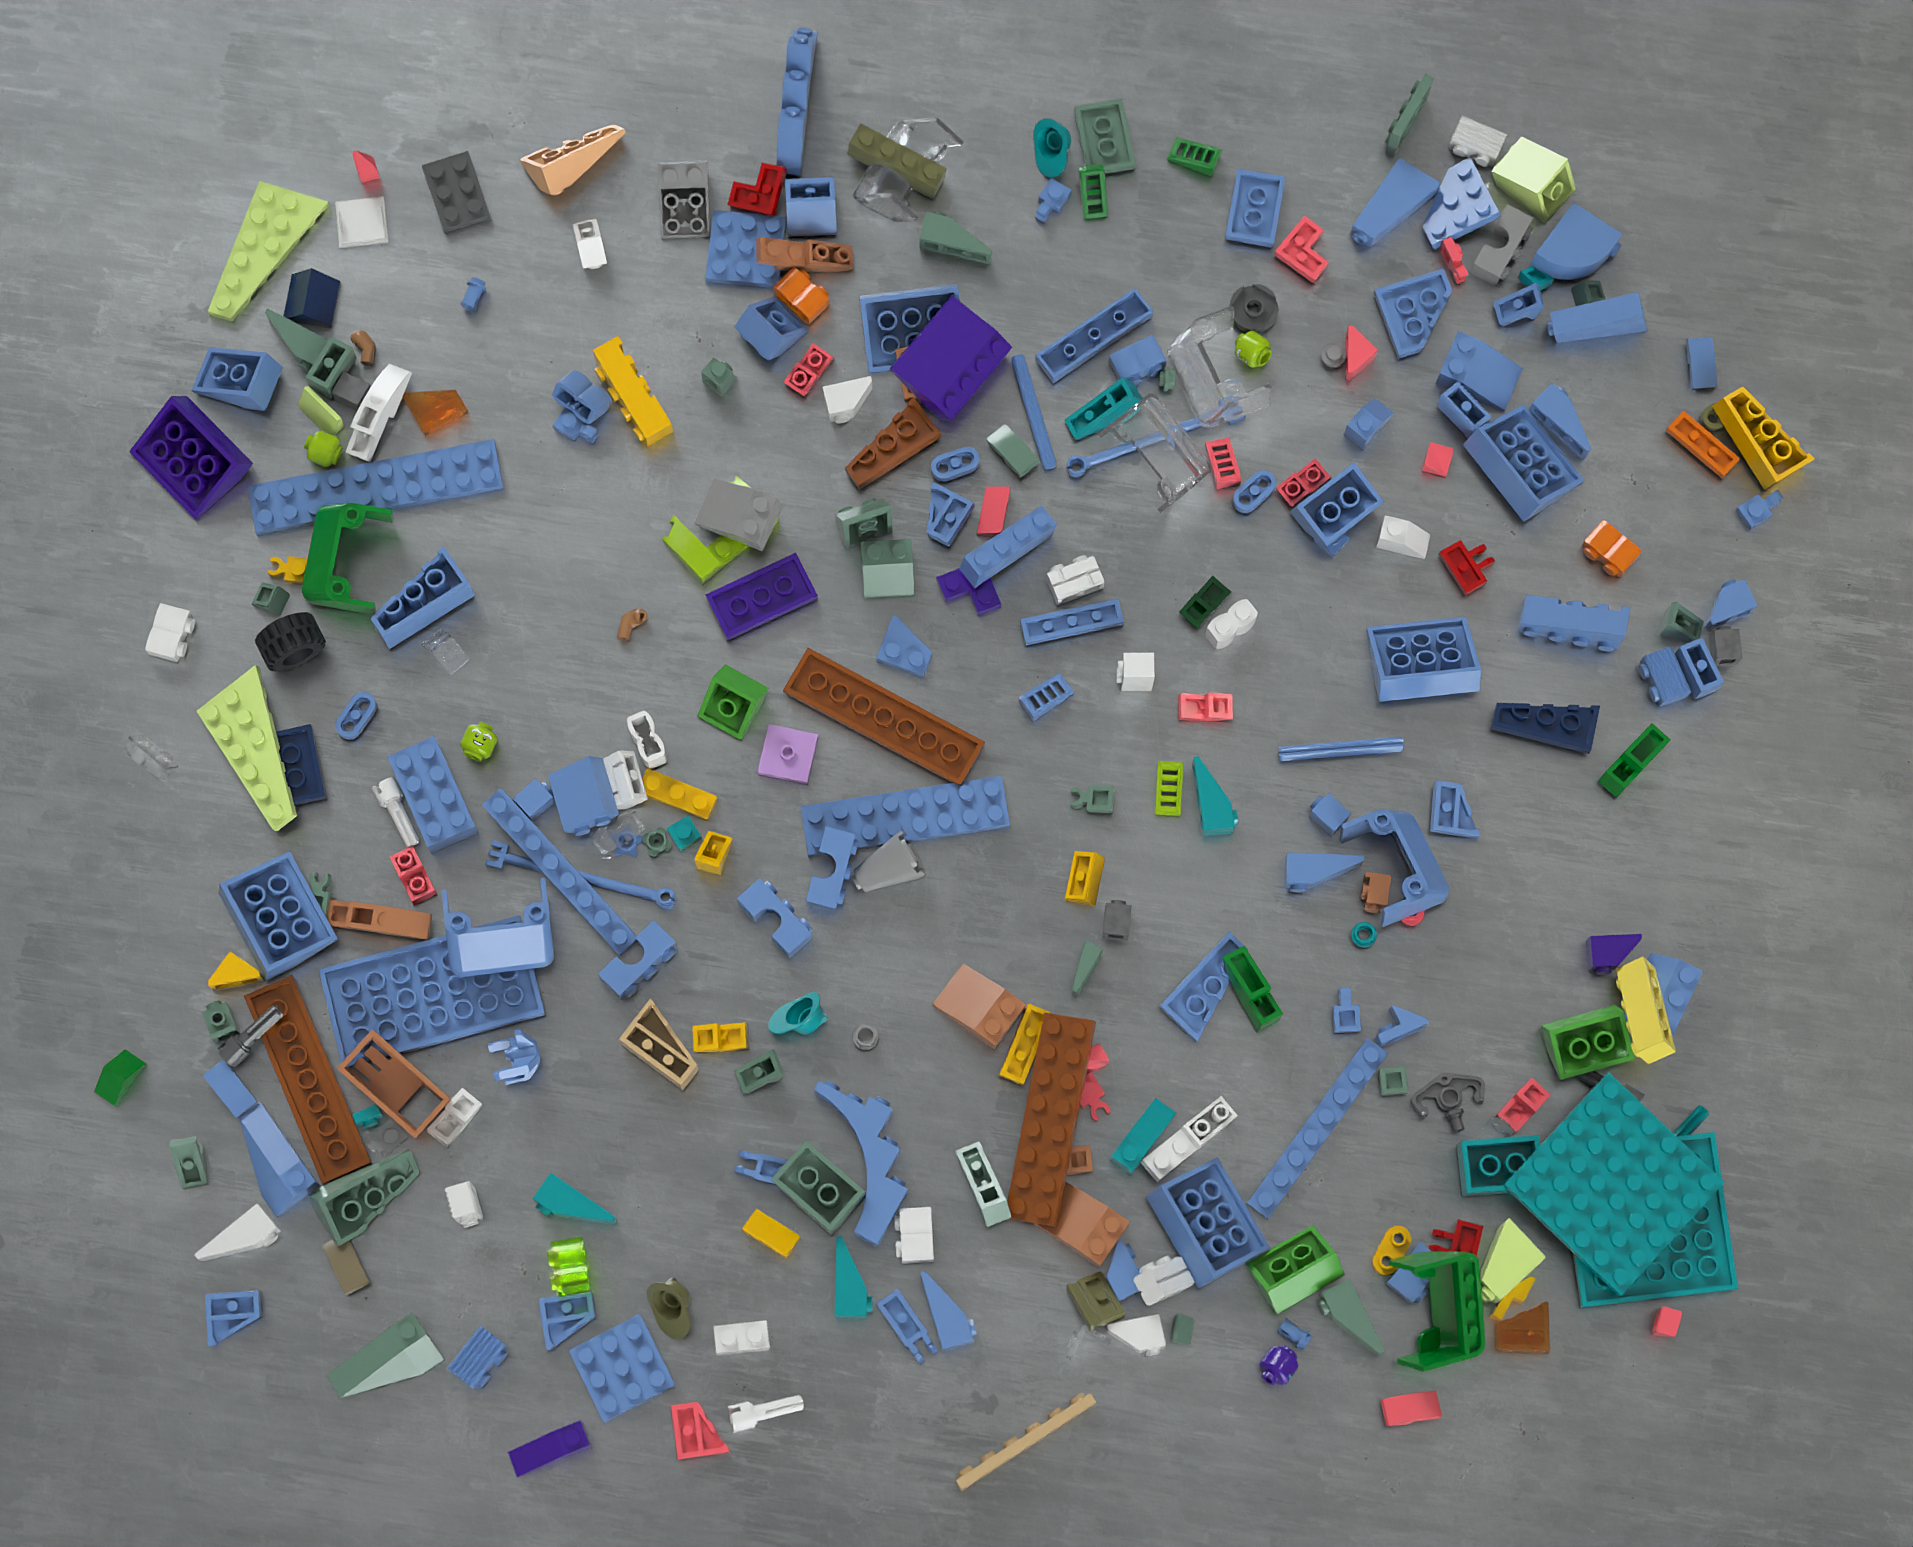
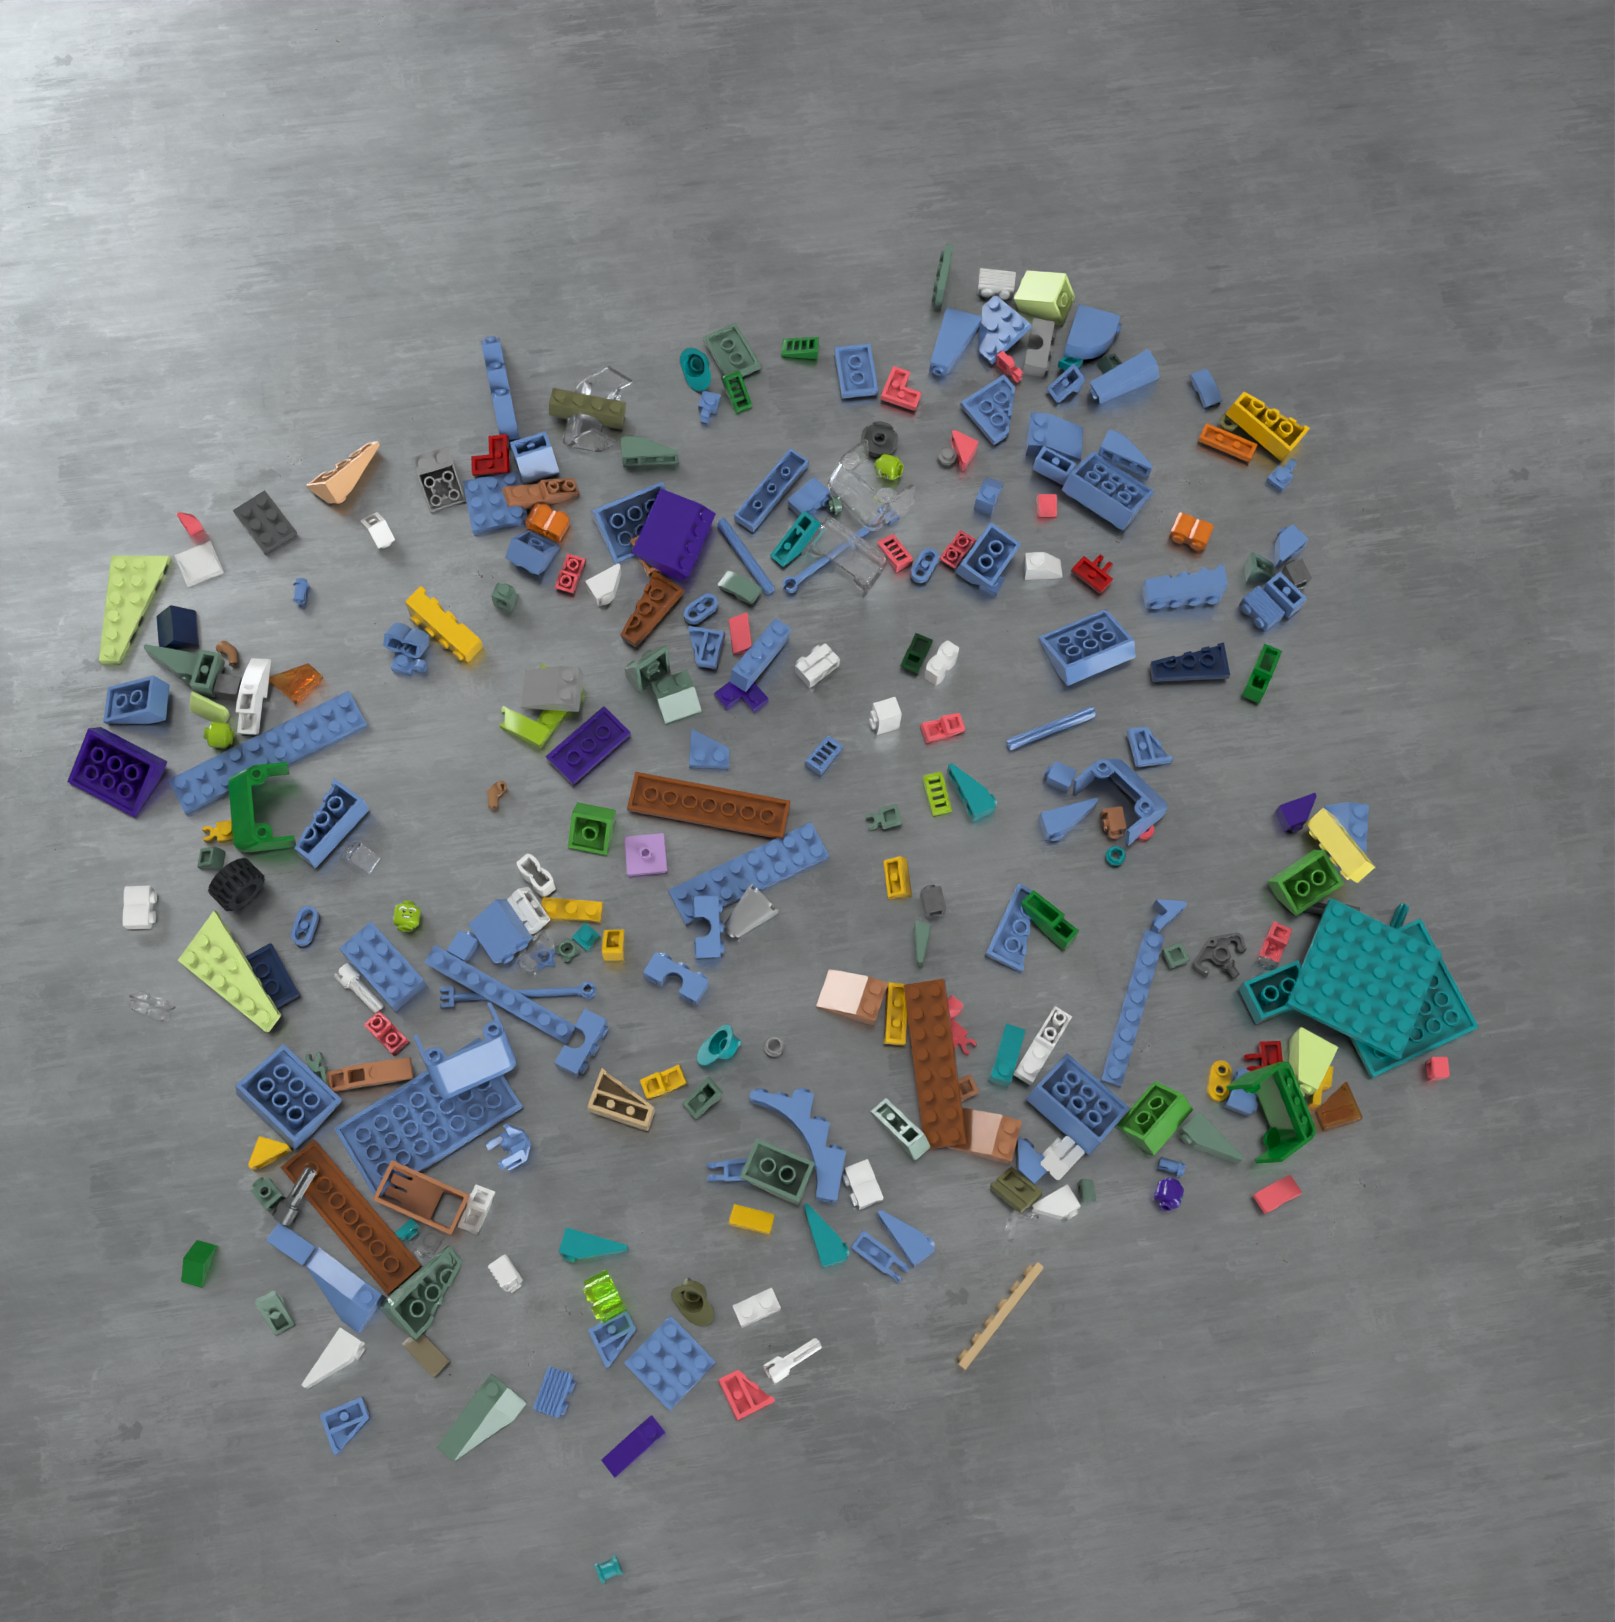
camera: 20 degrees left, 5 degrees down
medium blue plate [1020,599,1124,645] -> none
medium blue plate [1332,987,1361,1033] -> none

